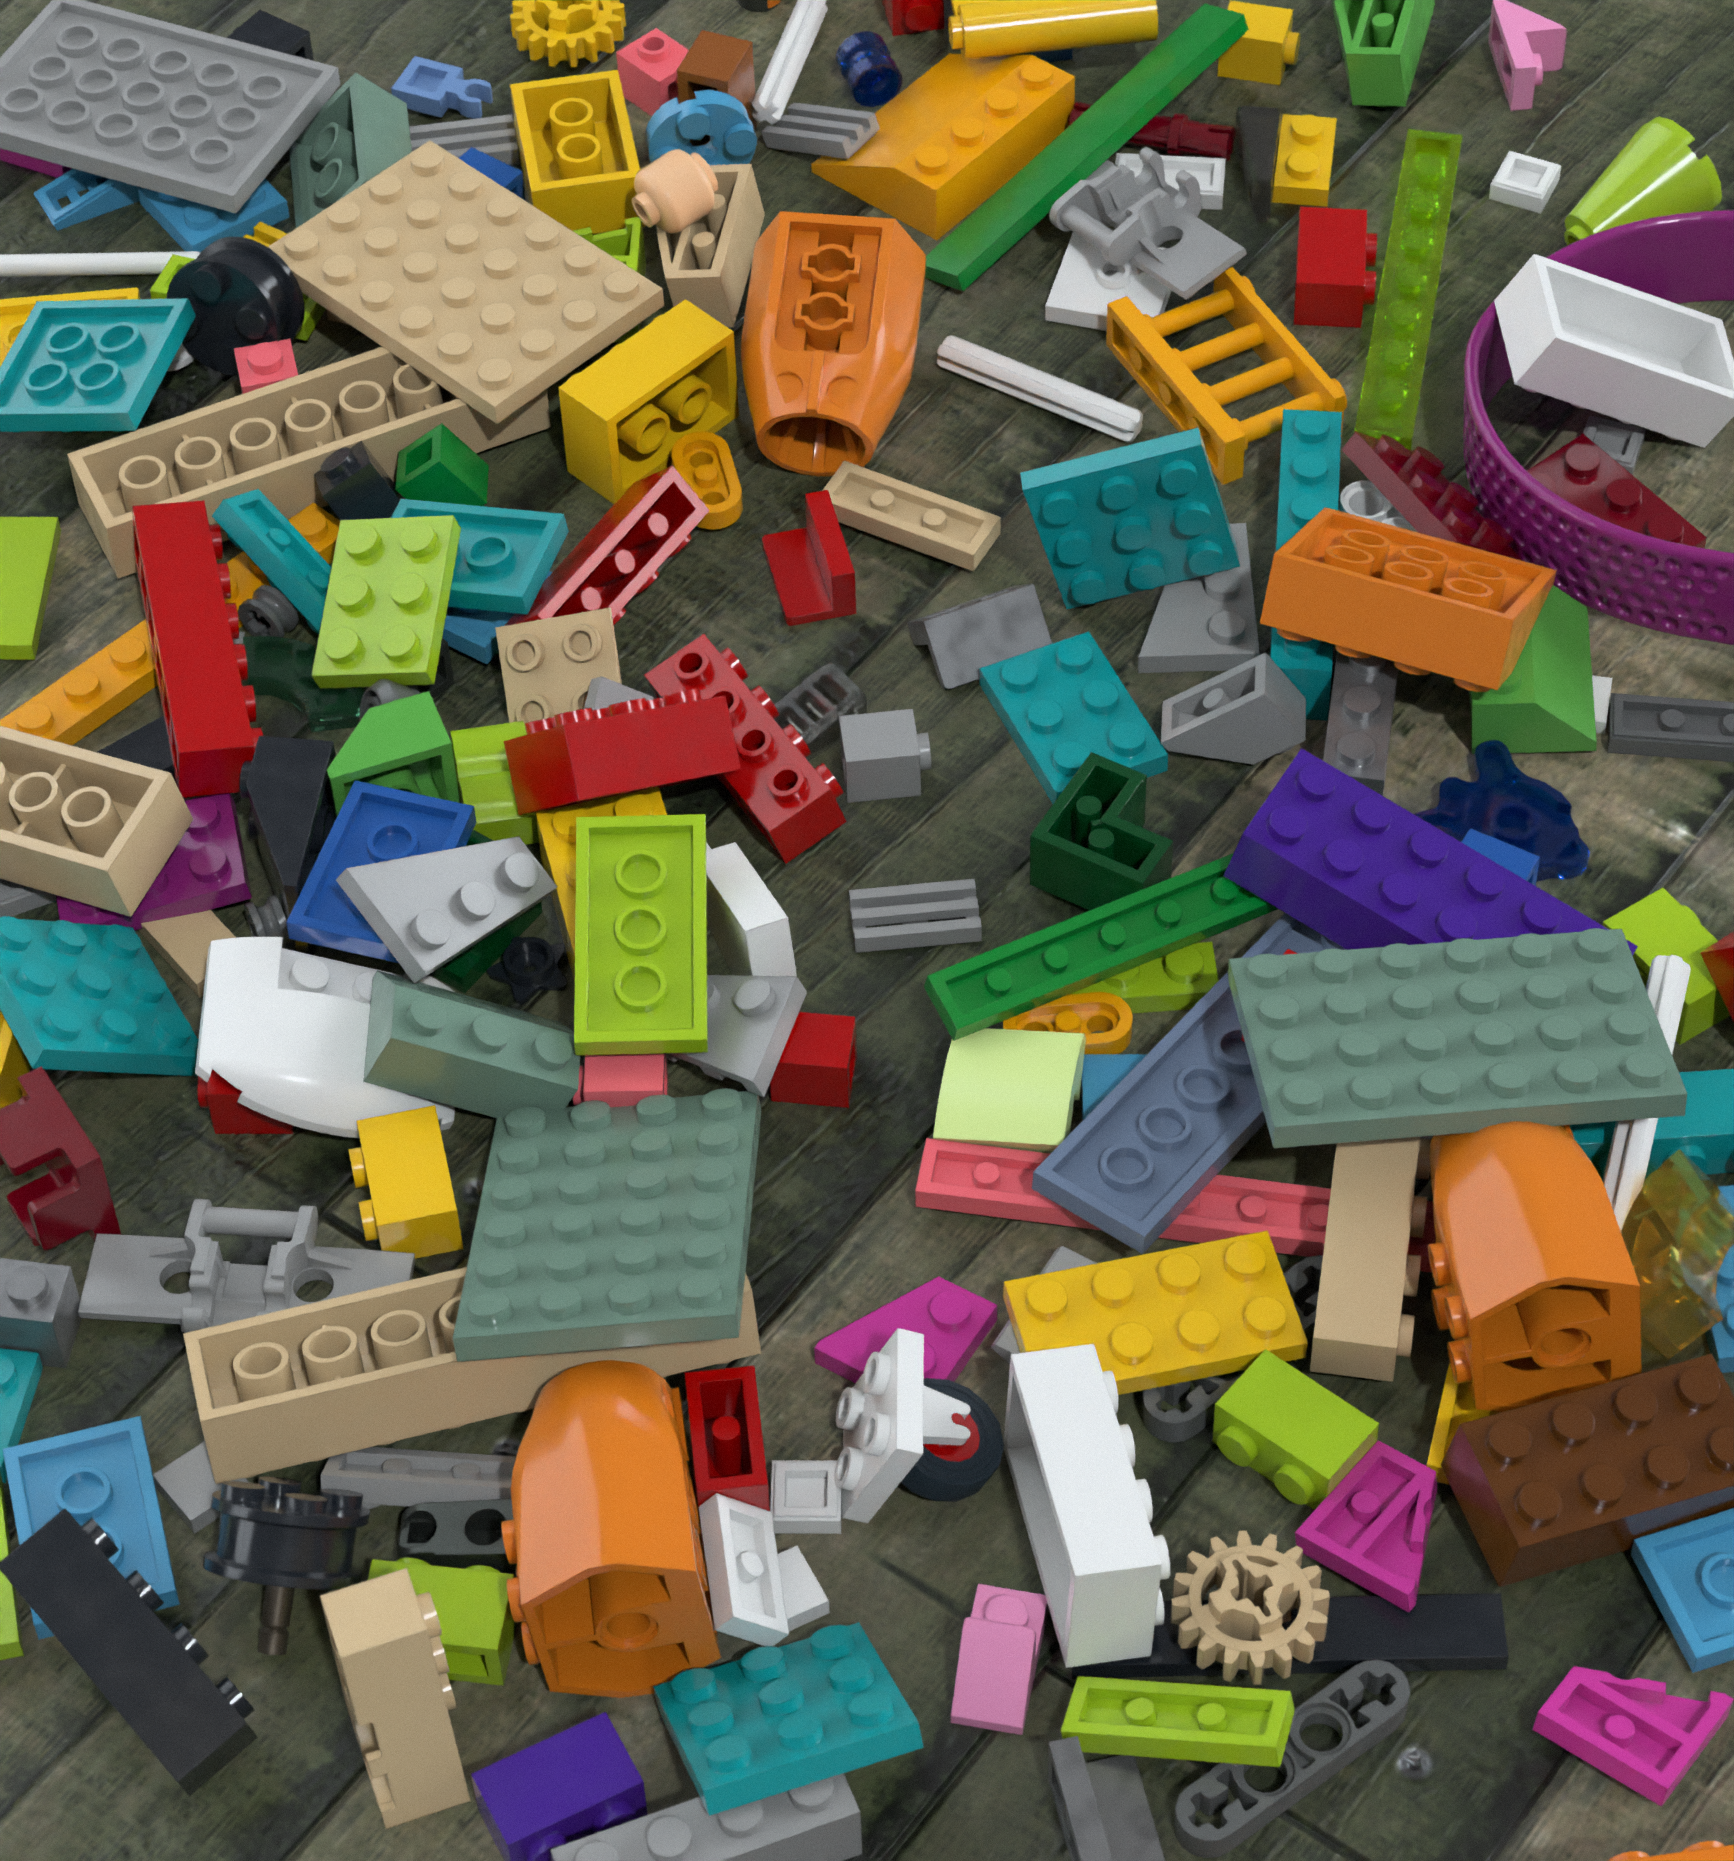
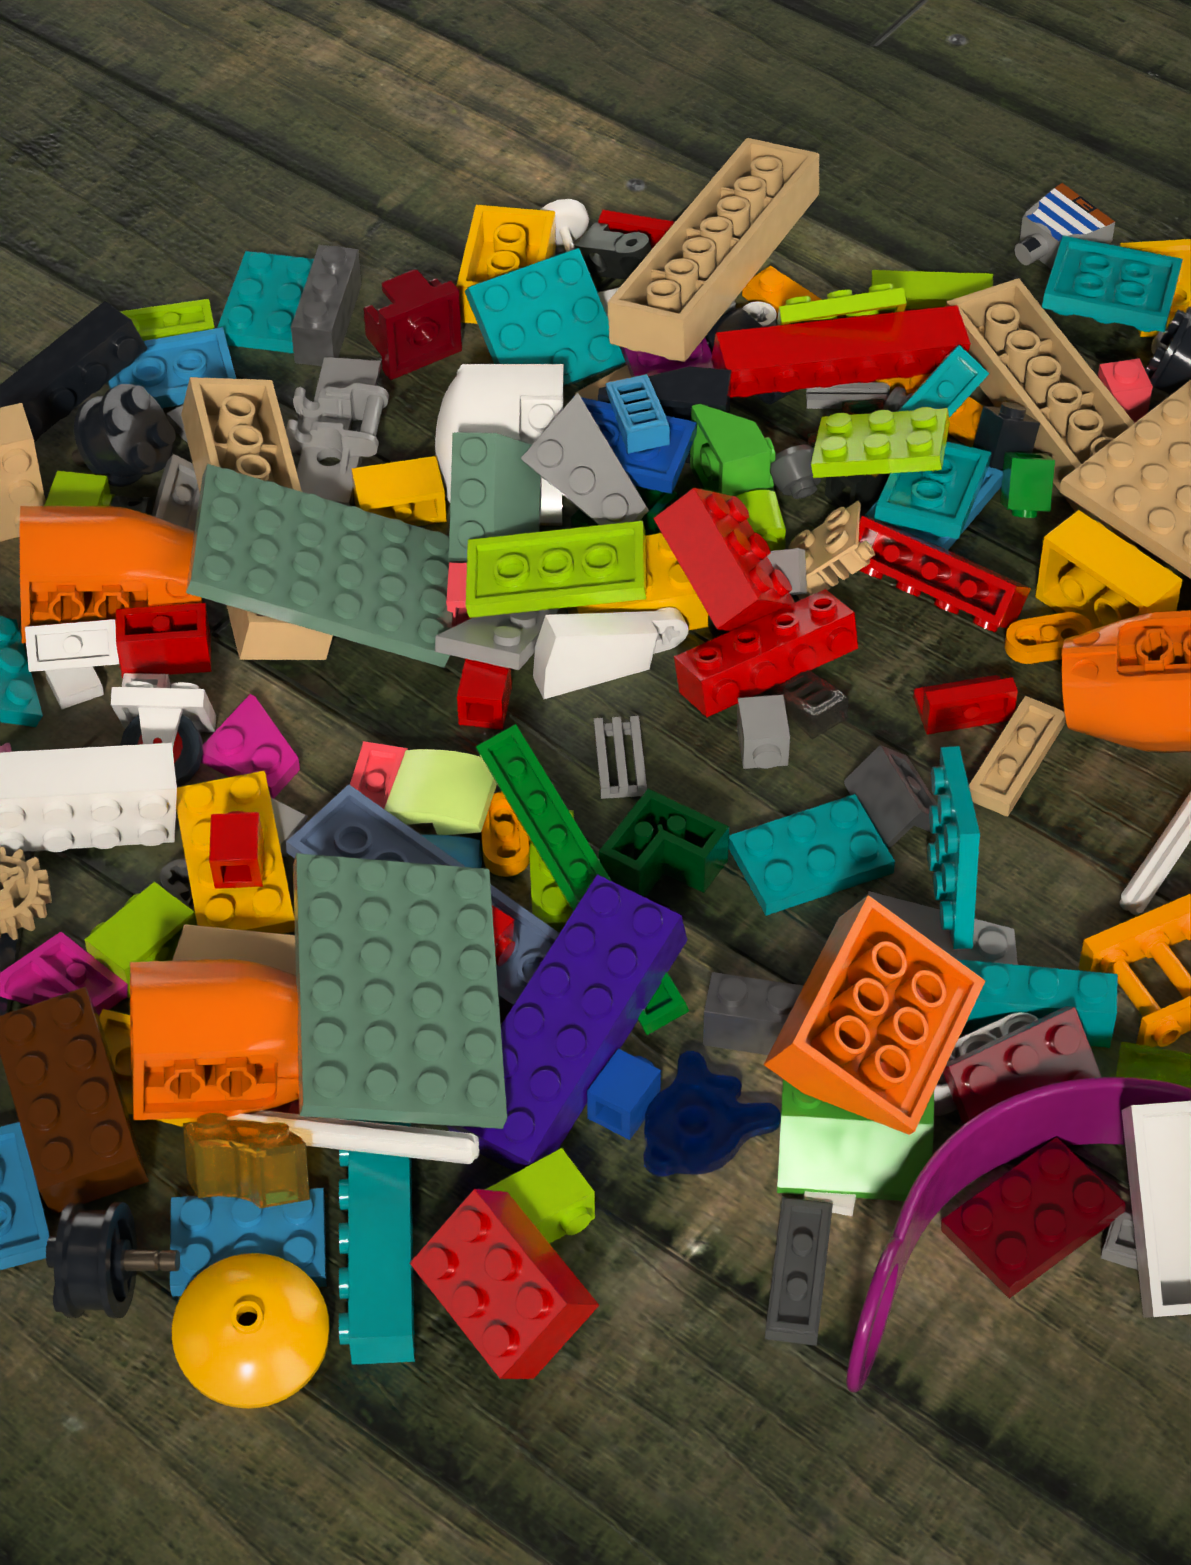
camera: 90 degrees right, 0 degrees up
light grey slope [1161,652,1306,765] -> none
none -> red brick [209,811,264,889]
none -> dark azure slope [606,374,670,454]
none -> lime plate [777,283,907,325]

